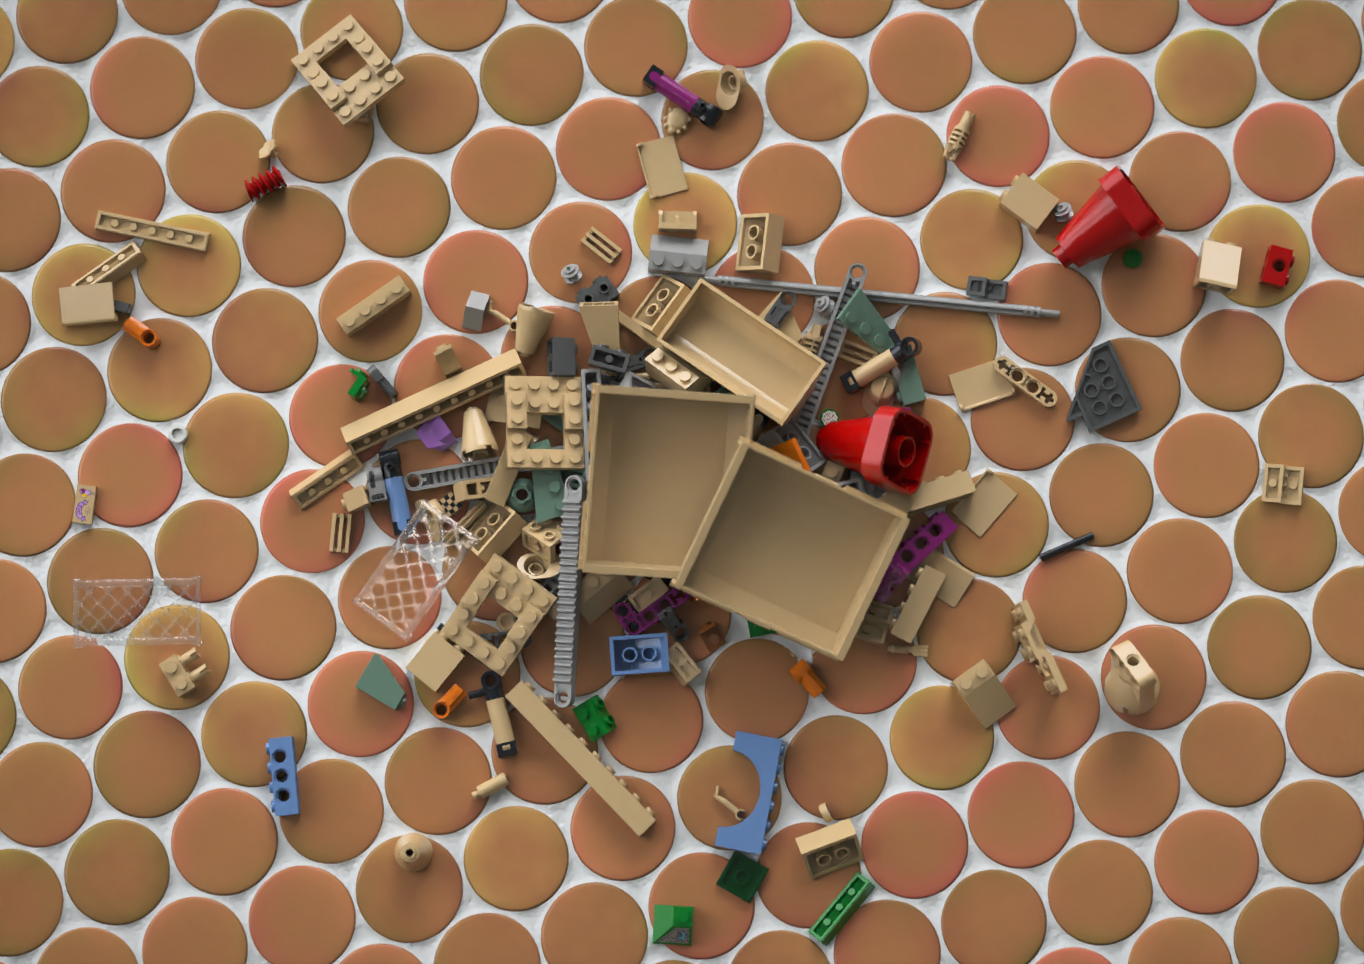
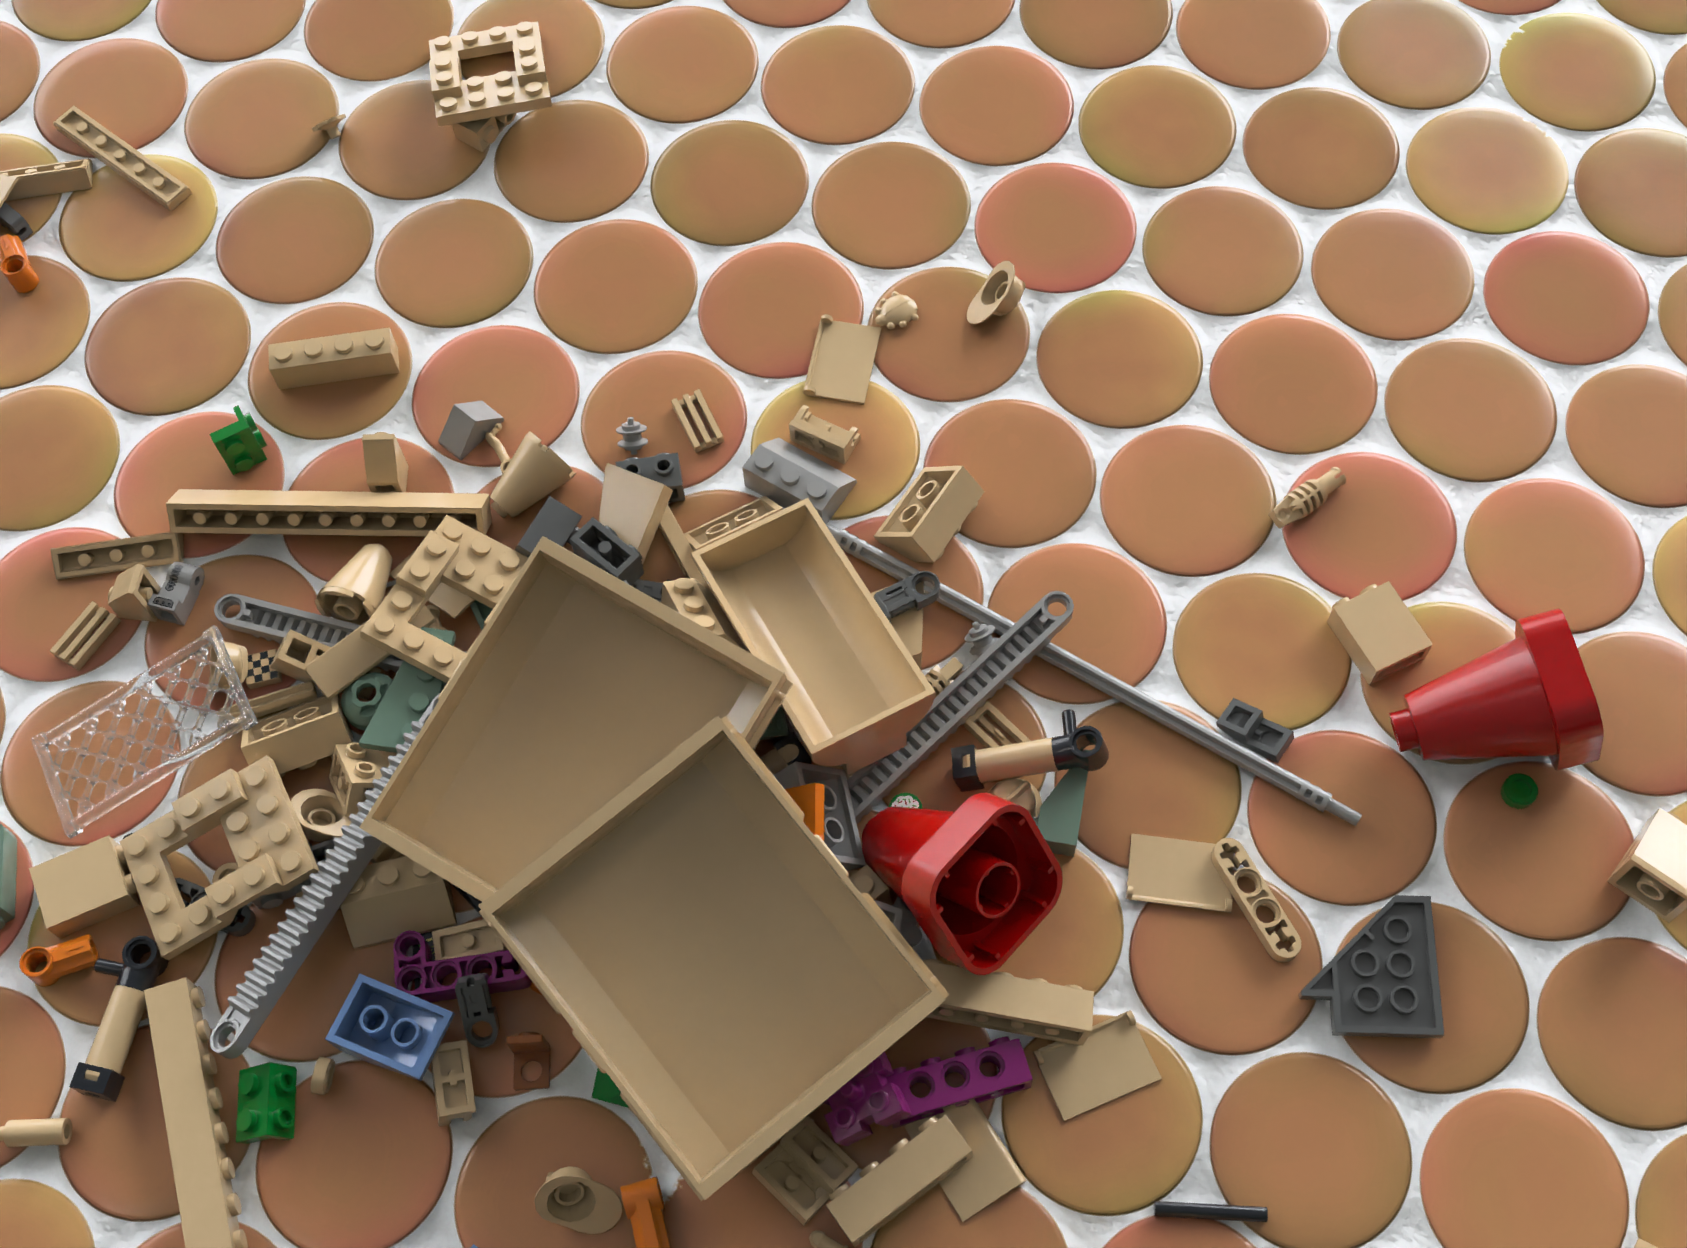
camera: 30 degrees right, 20 degrees down
red piece [244,166,287,203] -> none
dark grey piece [366,364,399,400] -> none
piece [378,448,415,537] -> none
medium lavender slope [416,416,458,452] -> none
piece [642,64,723,129] -> none
sand green wing [836,288,895,355] -> none
light grey wheel [1053,202,1074,222] -> none
none -> tan tile [311,1057,335,1095]
none -> tan piece [534,1166,622,1234]

